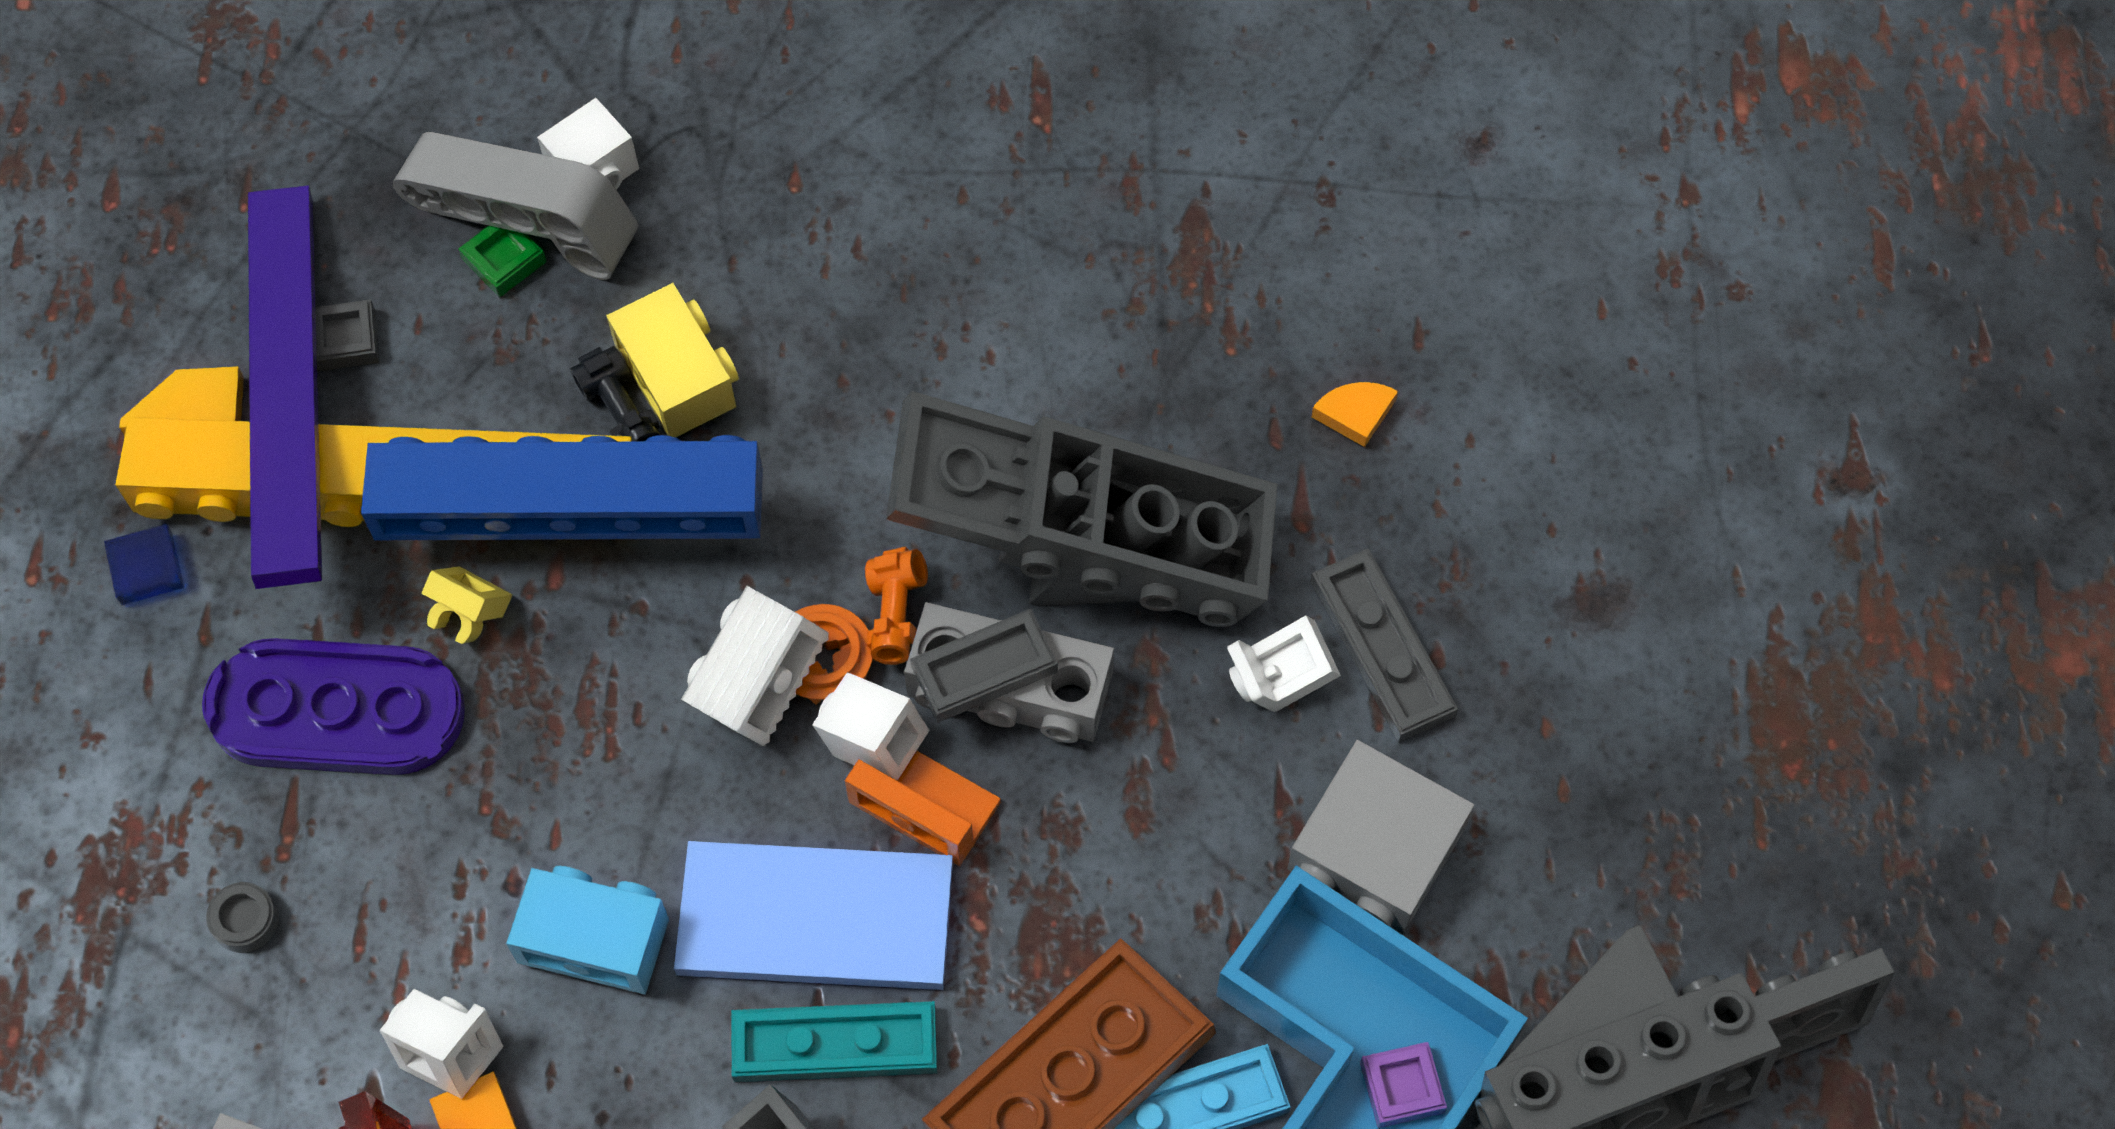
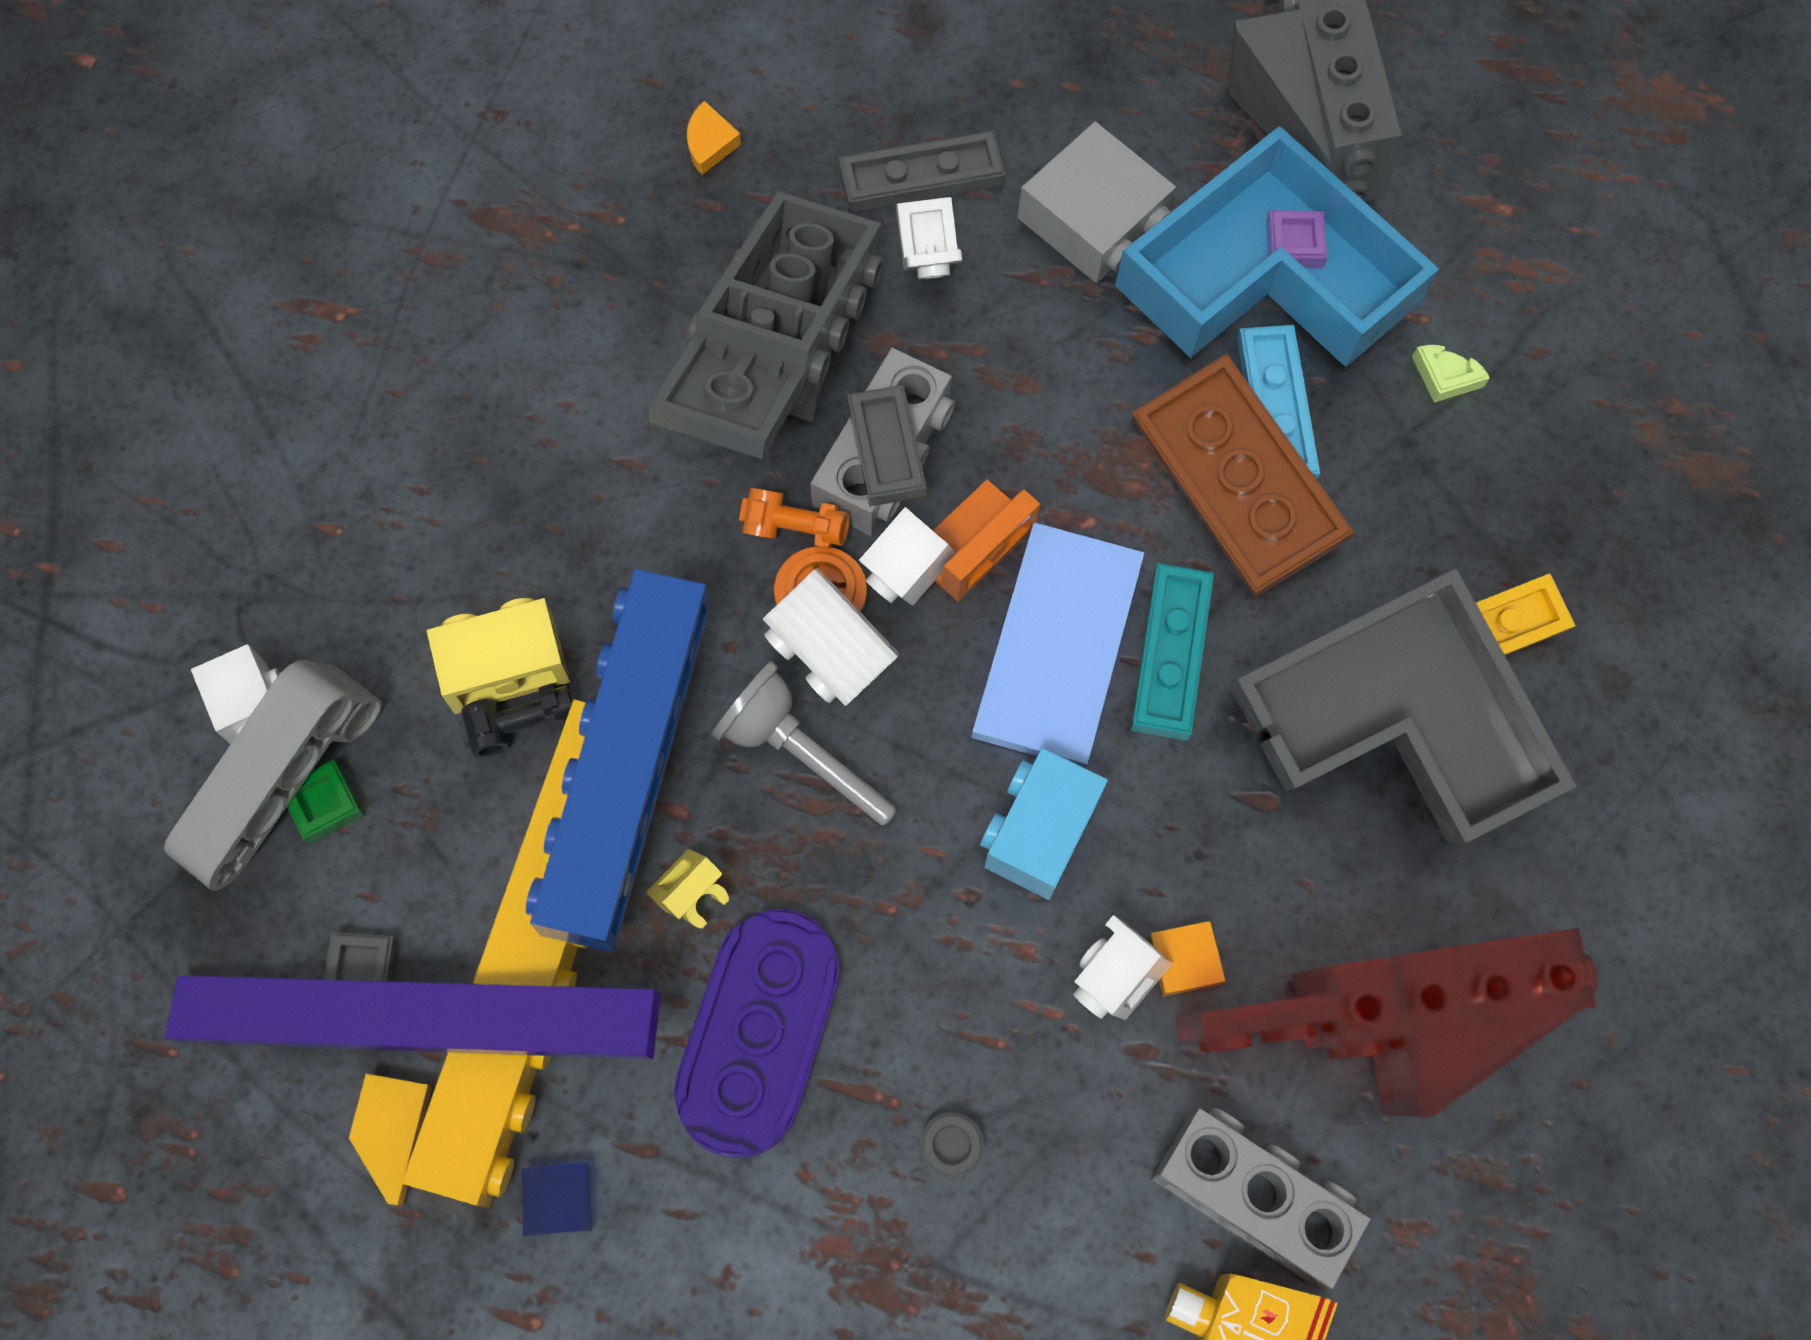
camera: 80 degrees left, 5 degrees up
none -> light grey piece [711,661,896,826]

